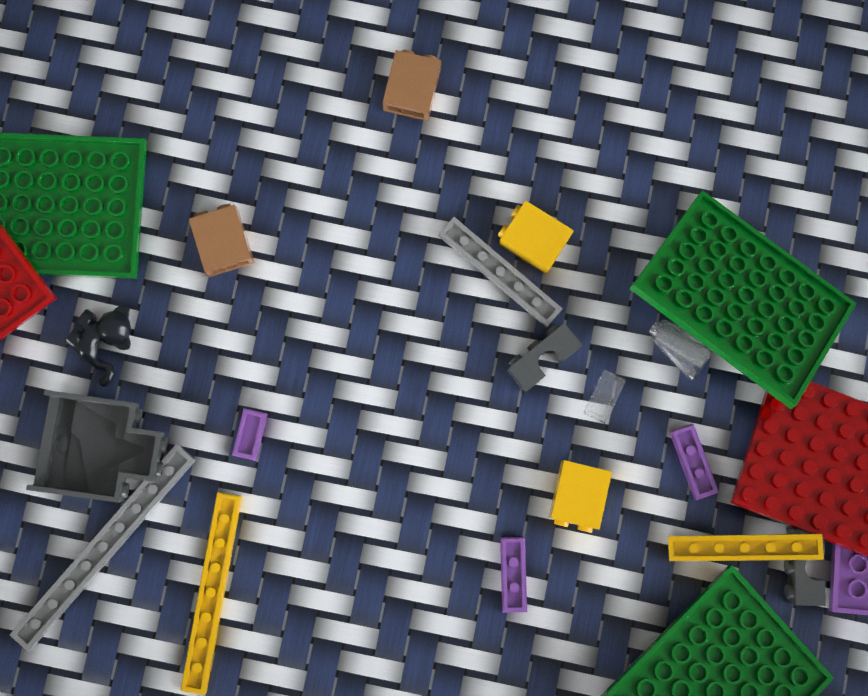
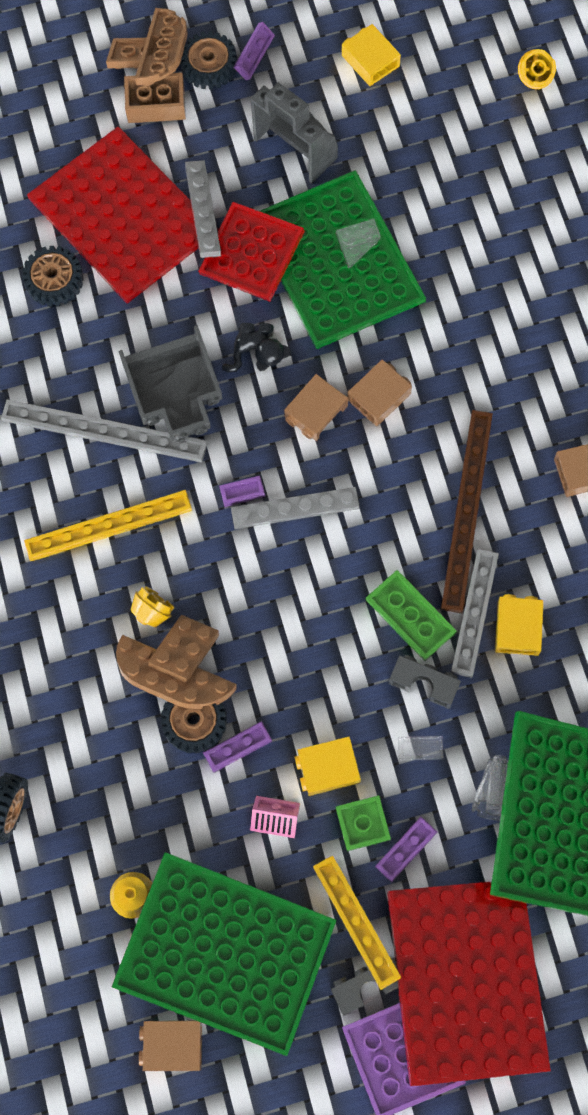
camera: 70 degrees right, 10 degrees down
none -> medium nougat plate [116,615,237,709]
none -> yellow cone [131,586,174,627]
none -> wheel [161,701,227,753]
none -> light grey plate [231,487,359,529]
none -> bright pink panel [250,796,300,838]
none -> medium nougat panel [284,374,348,441]
none -> clear wing [336,219,381,268]
none -> bright green plate [336,795,391,852]
none -> bright green plate [366,570,457,661]
none -> reddish brown plate [441,410,493,614]

